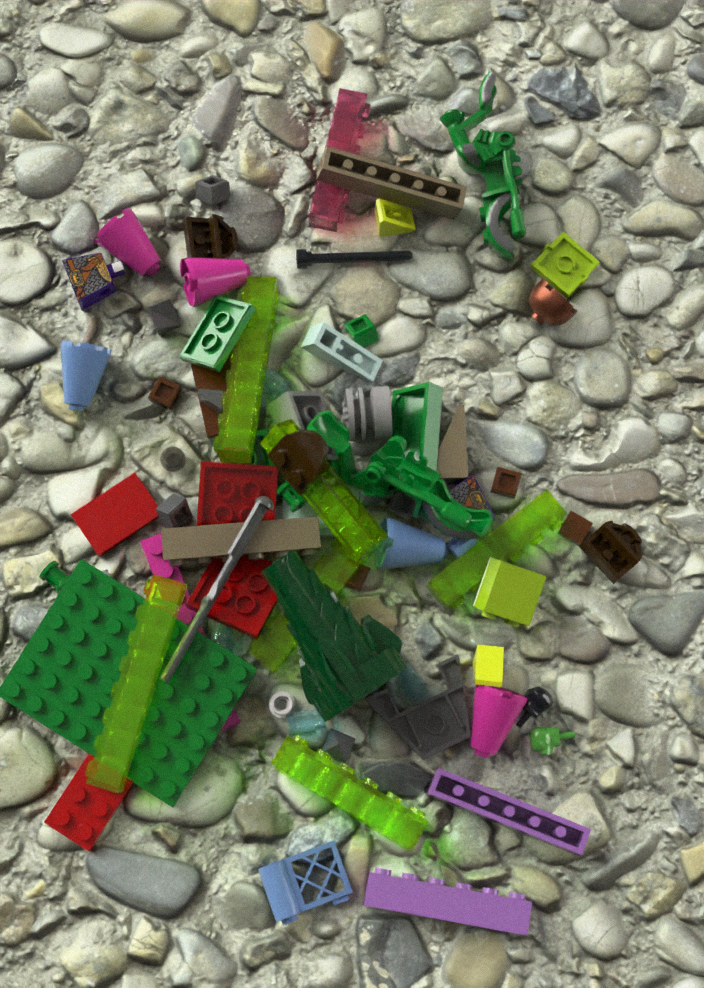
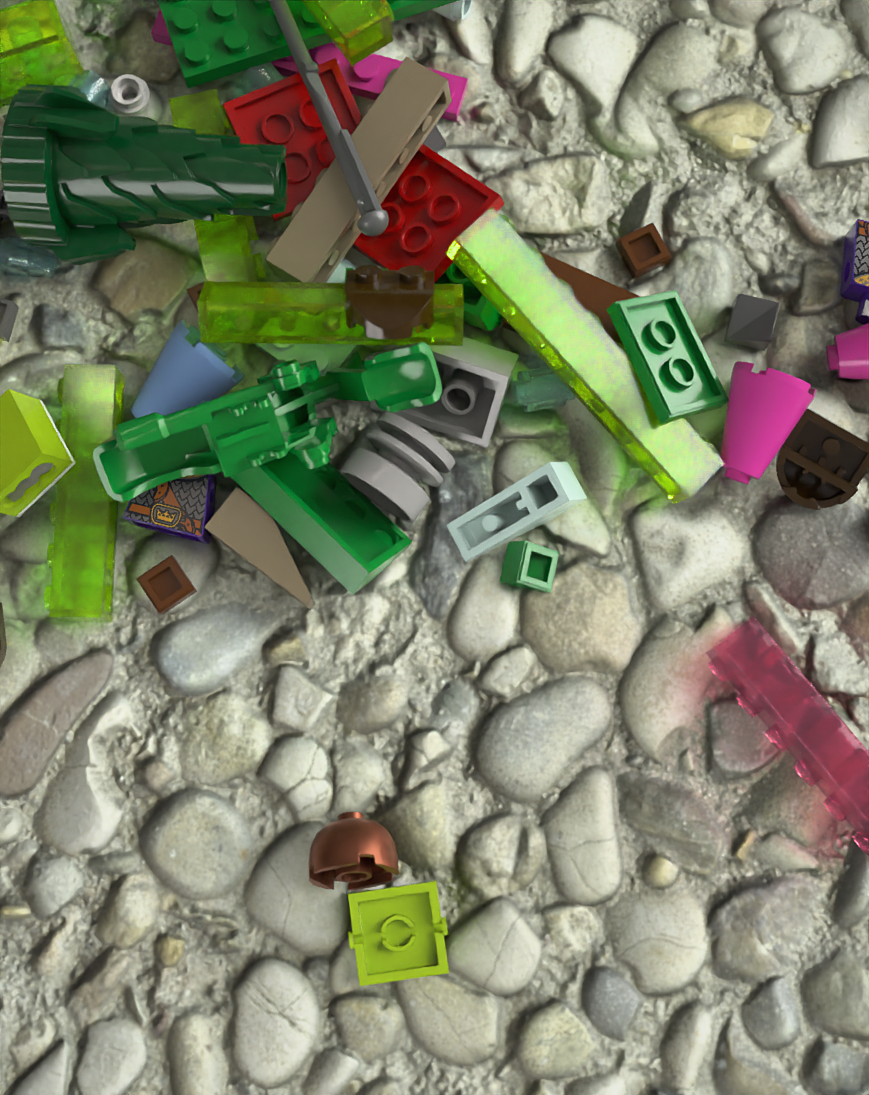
camera: 135 degrees right, 5 degrees up
medium blue cone [60,341,112,412] -> none
red tile [70,472,159,557] -> none
dark grey slope [156,494,193,528] -> none
clear smoke plate [160,447,186,472] -> none
dark grey slope [198,389,225,416] -> none
black piece [296,249,413,269] -> none
dark tan brick [316,146,467,220] -> none
neon yellow slope [374,198,416,237] -> none
green piece [439,71,526,263] -> none
reddish brown tile [557,511,593,546] -> none

